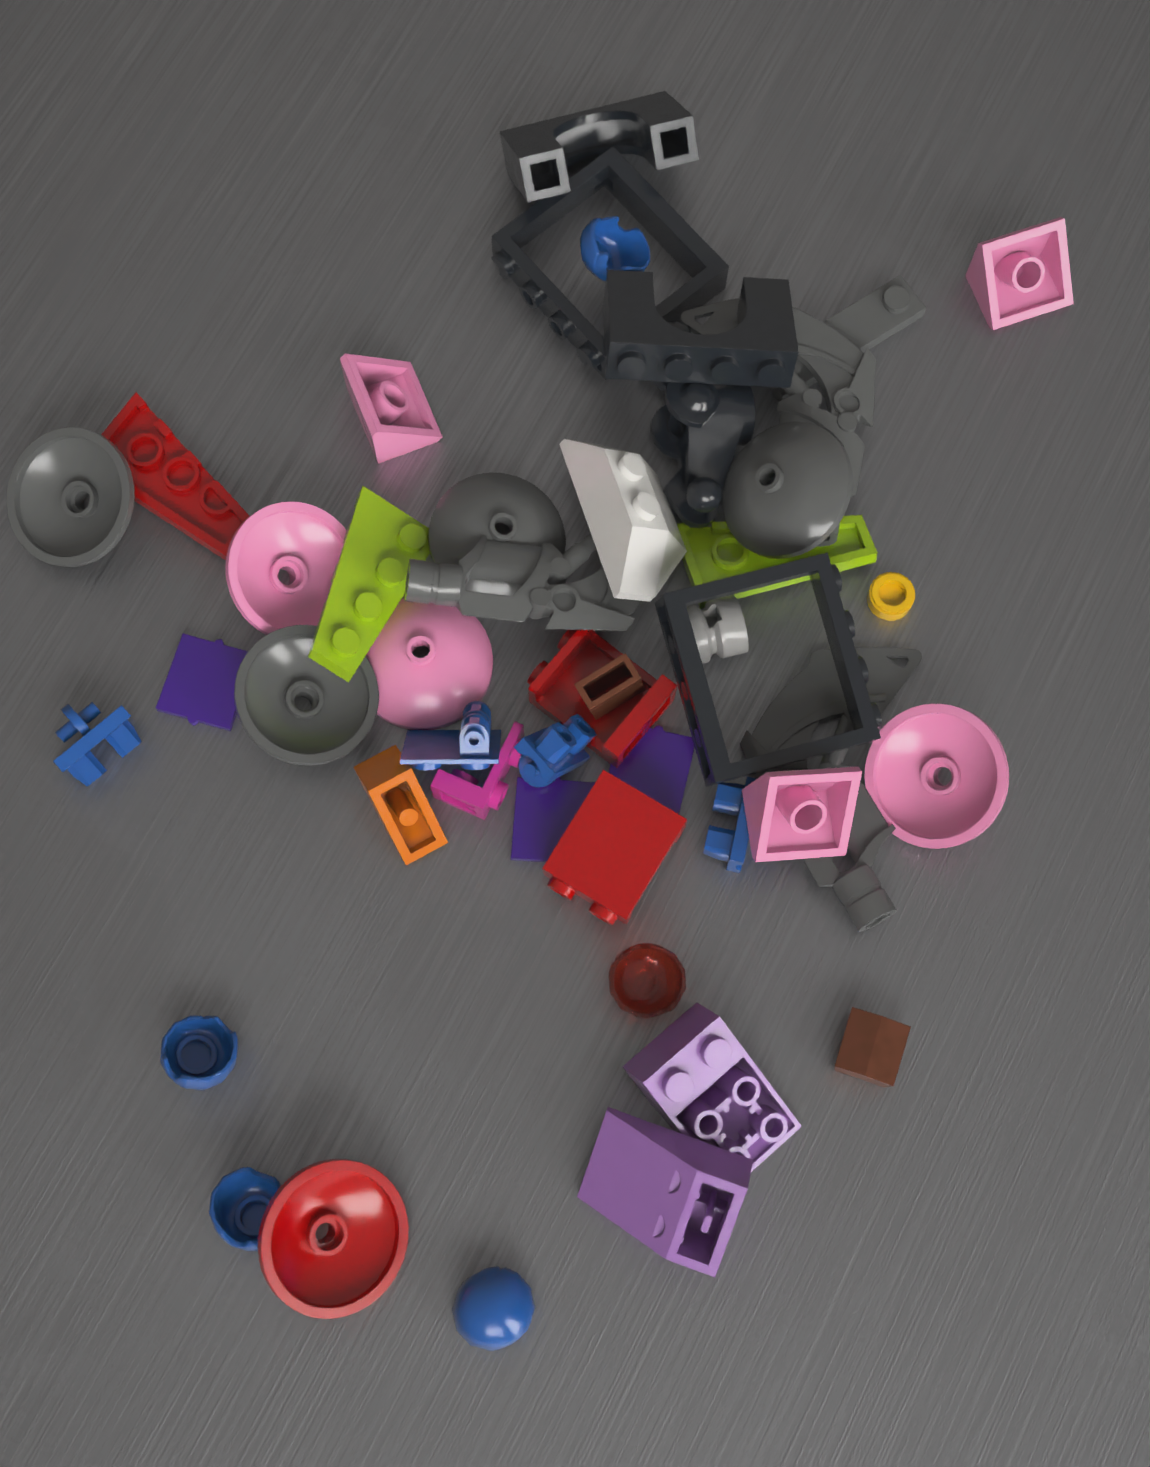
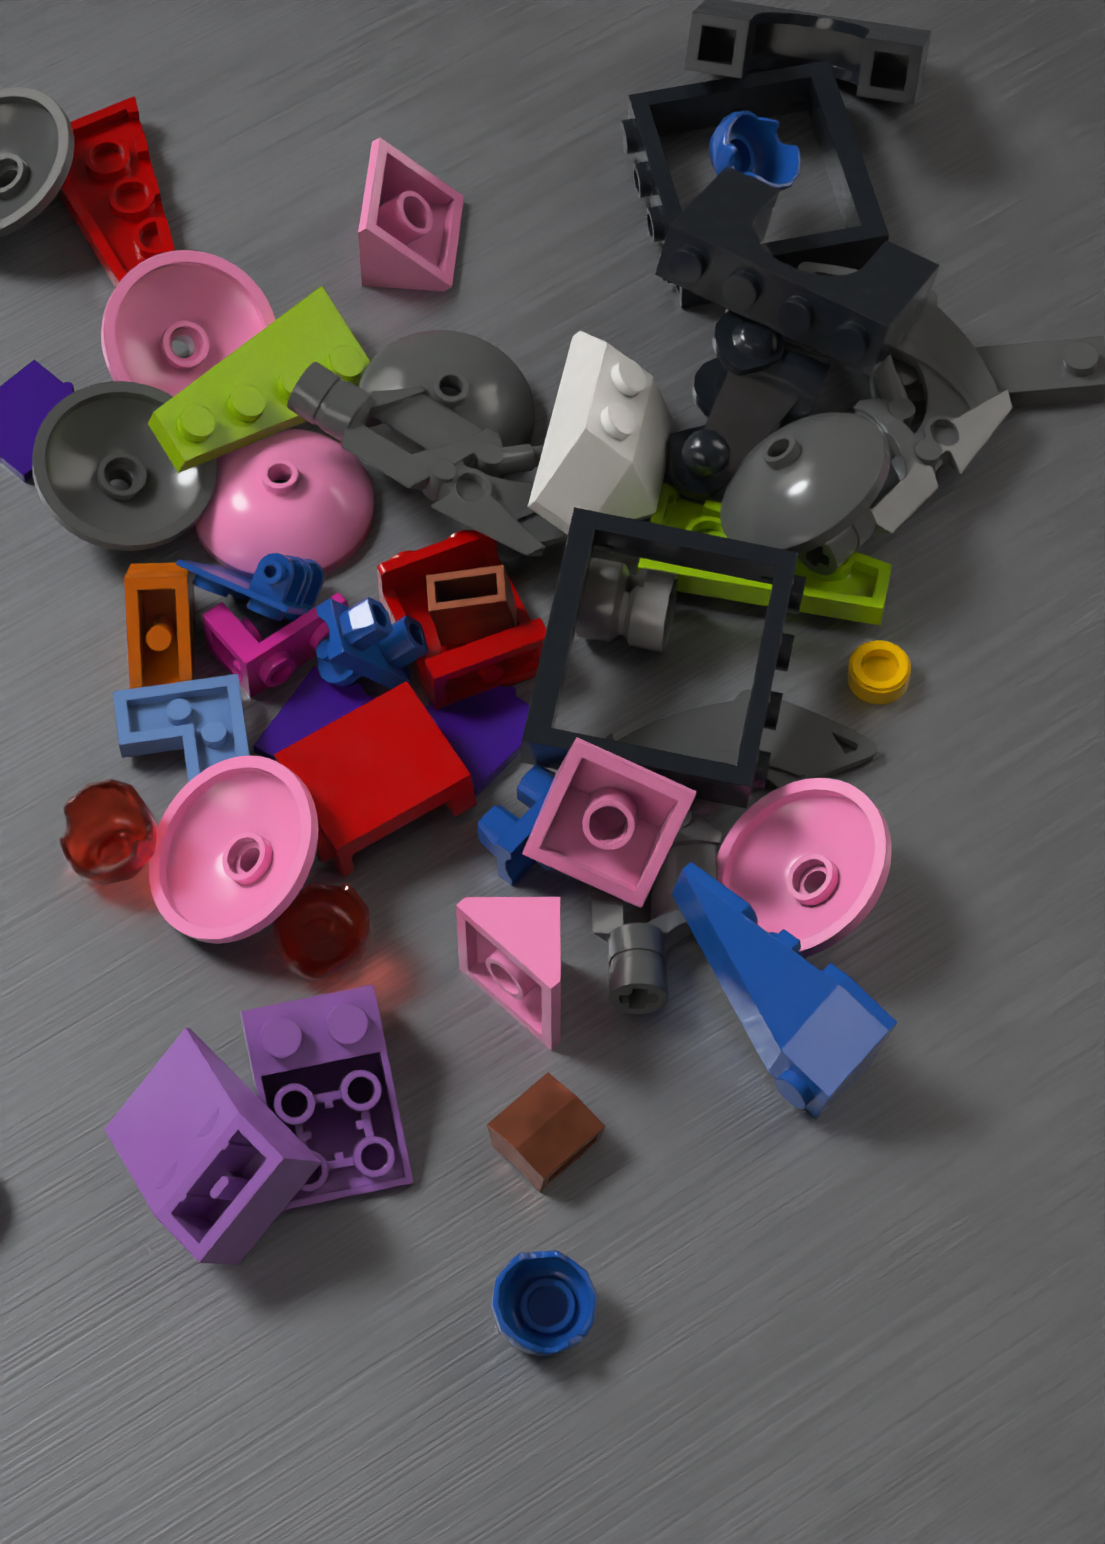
camera: 30 degrees right, 15 degrees down
none -> clear red hair [59,779,158,885]
none -> medium blue plate [113,674,250,782]
none -> bright pink dish [149,755,318,944]
none -> bright pink slope [456,897,561,1051]
none -> blue hair [491,1250,598,1356]
none -> blue wedge [672,862,898,1119]

